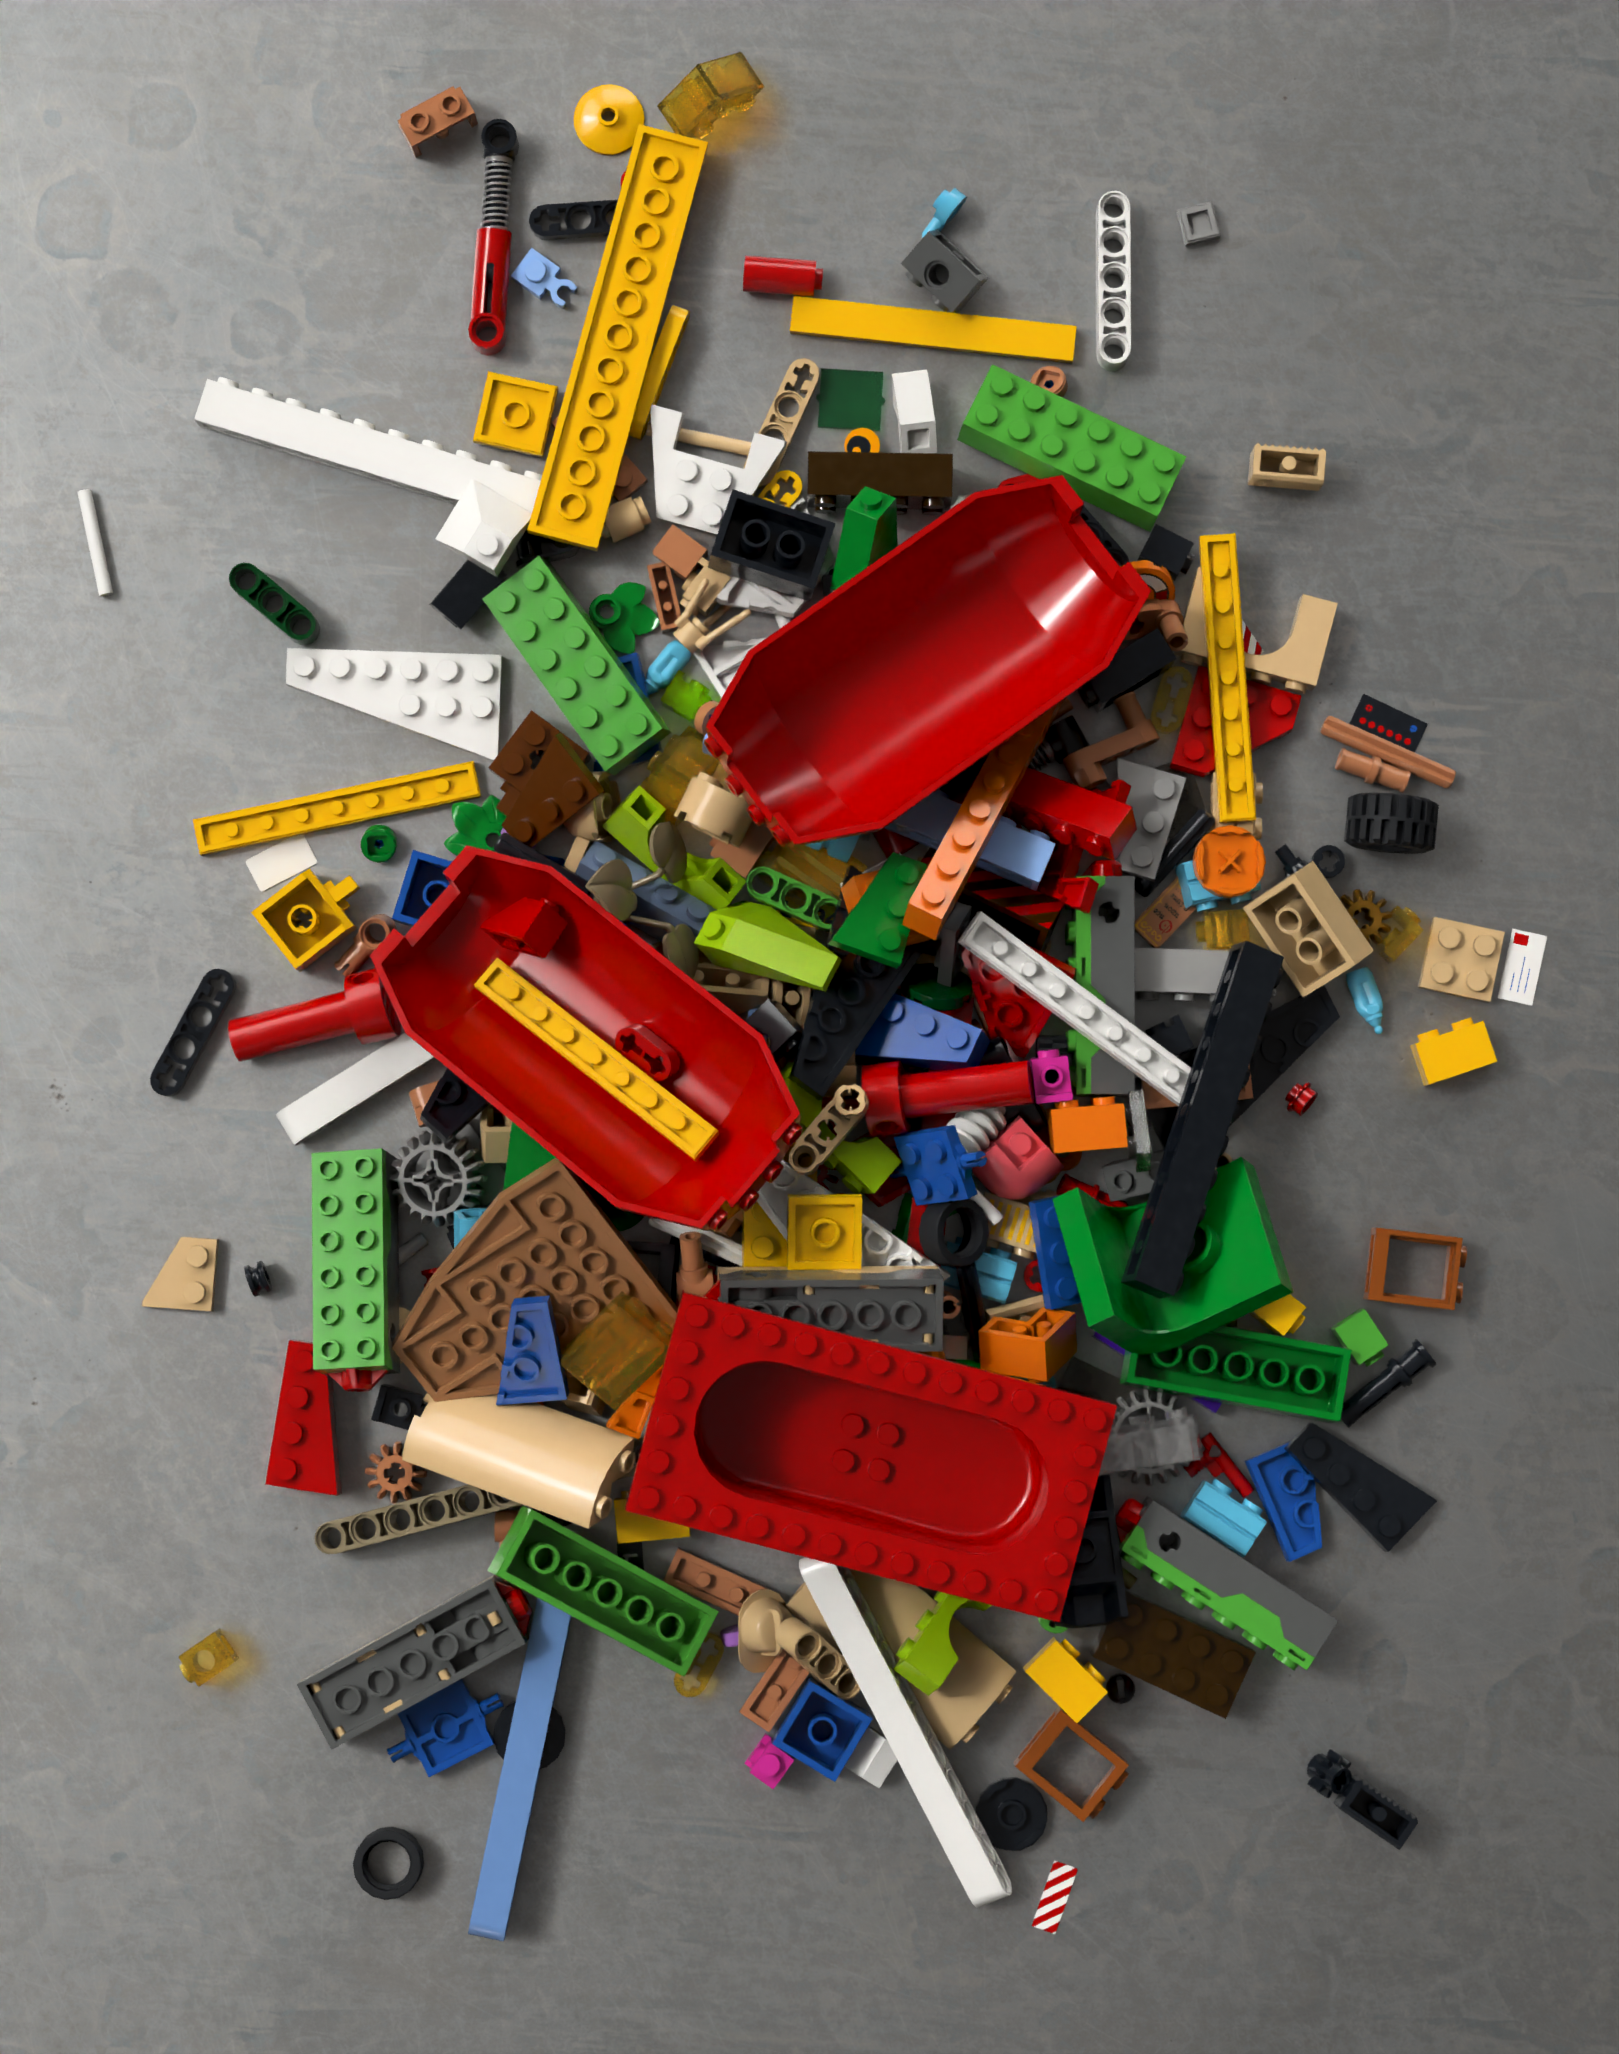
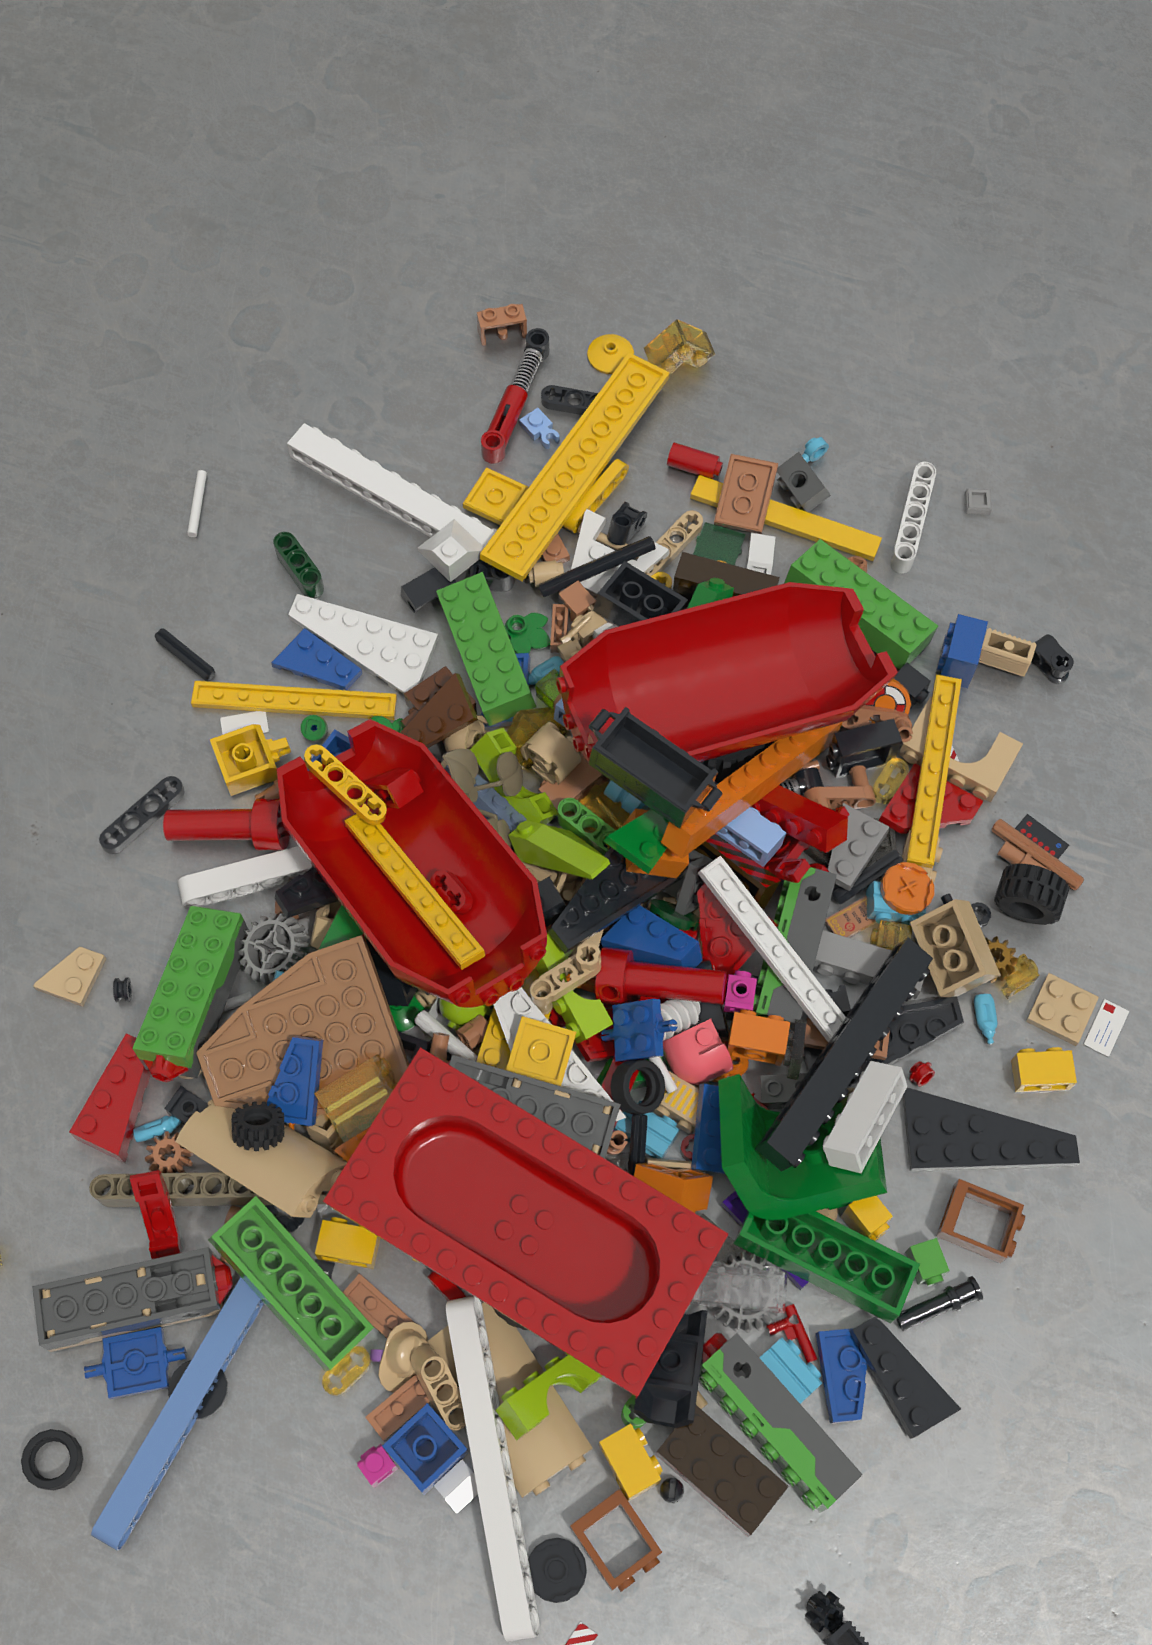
camera: 15 degrees right, 20 degrees down
none -> red slope [130,1170,182,1259]
none -> medium azure piece [133,1116,181,1142]
none -> black axle [155,628,215,681]
none -> black tyre [231,1101,284,1151]
none -> blue wing [271,628,363,690]
none -> yellow beam [304,744,387,825]
none -> black axle [539,536,656,597]
none -> black container [589,707,722,829]
none -> black piece [607,502,647,545]
none -> nougat tile [714,454,778,534]
none -> white brick [823,1061,907,1173]
none -> black wing [902,1088,1080,1171]
none -> blue brick [936,614,988,689]
none -> black piece [1031,634,1074,684]

